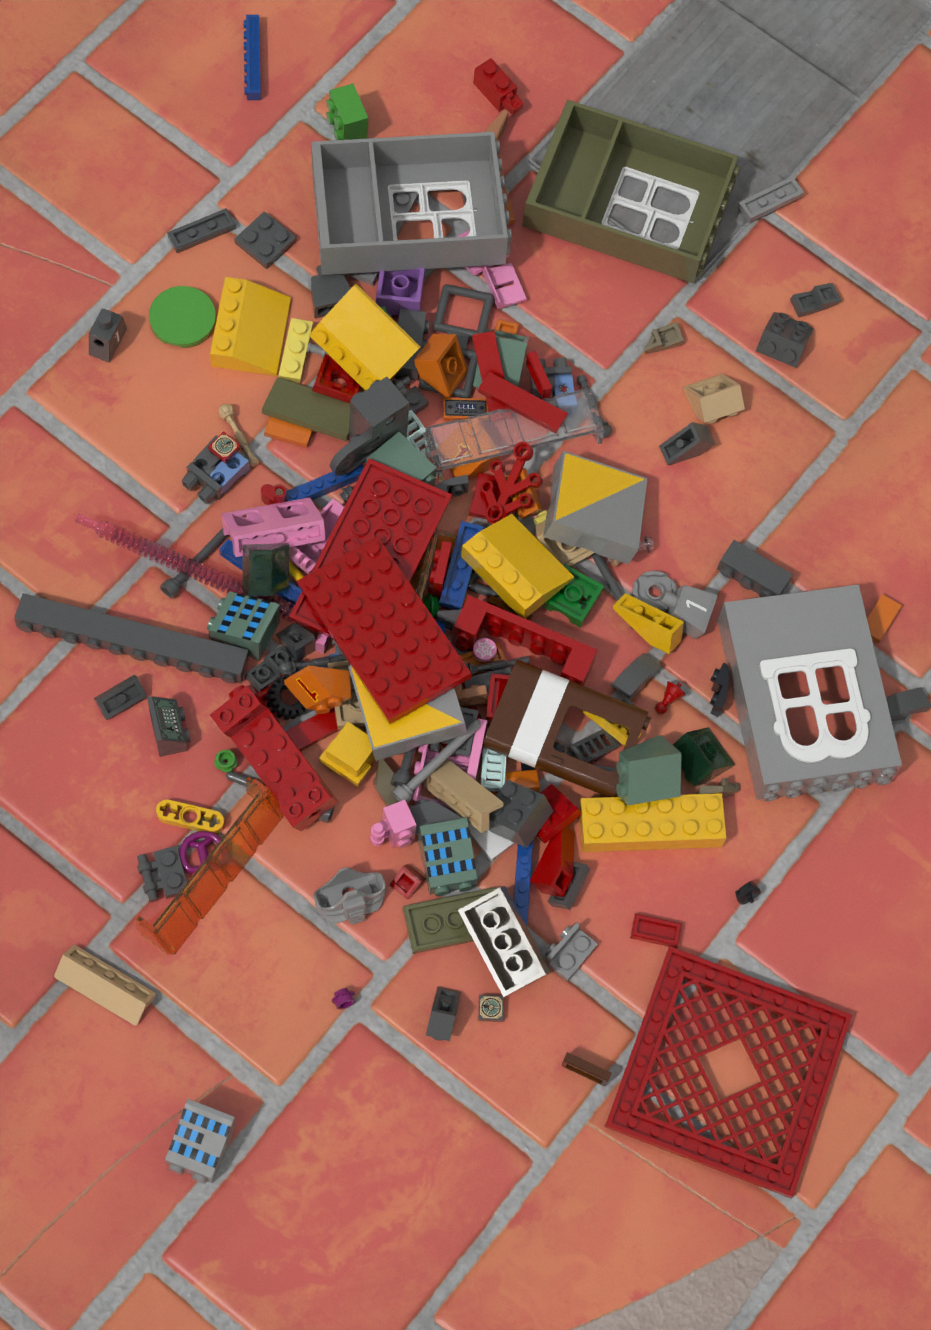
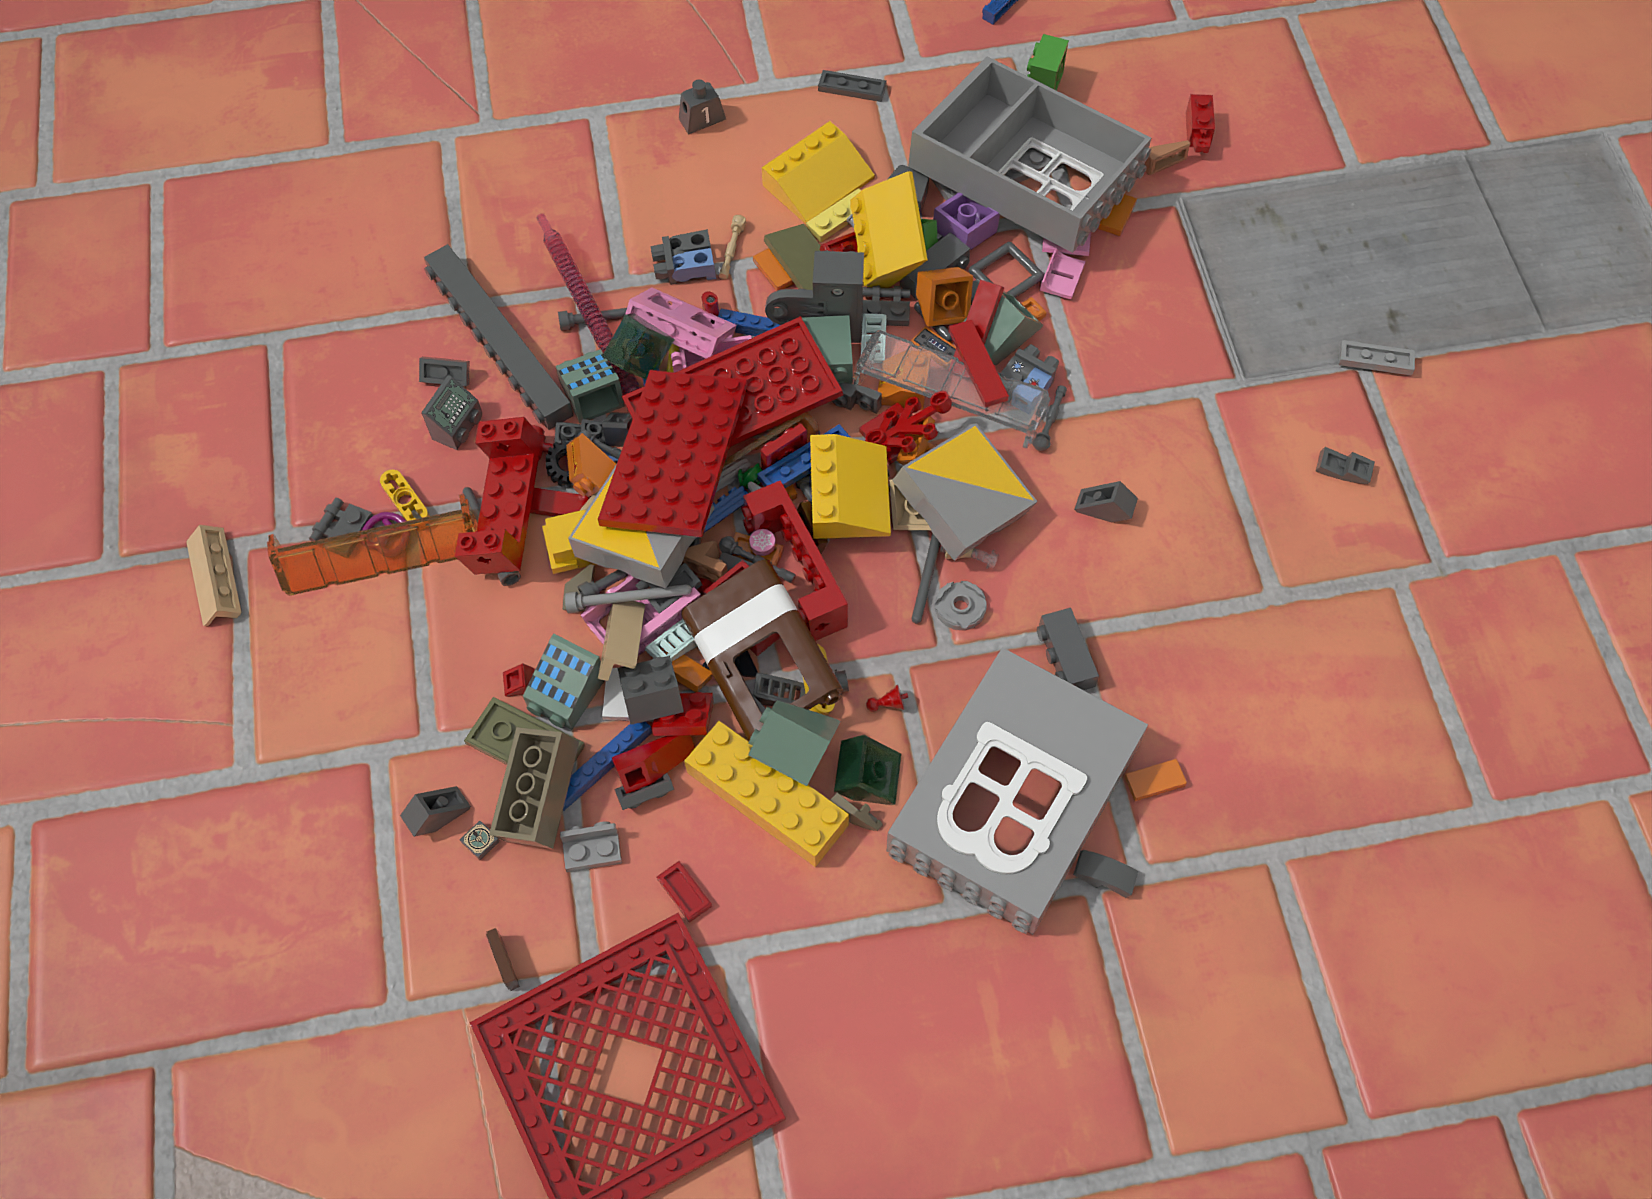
camera: 50 degrees right, 5 degrees down
bright green tile [149,286,216,348] -> none
light grey slope [165,1099,236,1184] -> none
tile [208,431,241,464] -> none
bright green plate [214,750,238,772] -> none
dark grey plate [234,211,296,269] -> none
light grey piece [313,867,386,925] -> none
magenta plate [332,988,355,1009] -> none
bright pink brick [370,800,416,848] -> none
dark grey slope [410,799,462,835] -> none
olive panel [522,99,740,284] -> none
red tile [526,351,552,400] -> none
green brick [542,564,604,628] -> none
dark grey slope [611,653,661,699] -> none
yellow slope [613,593,684,654] -> none
dark tan slope [644,322,685,354] -> none
light grey torso [659,585,718,639] -> none
tan slope [683,373,745,423] -> none
black slope [709,663,729,717] -> none
black piece [735,881,761,905] -> none
dark grey bracket [756,312,813,368] -> none

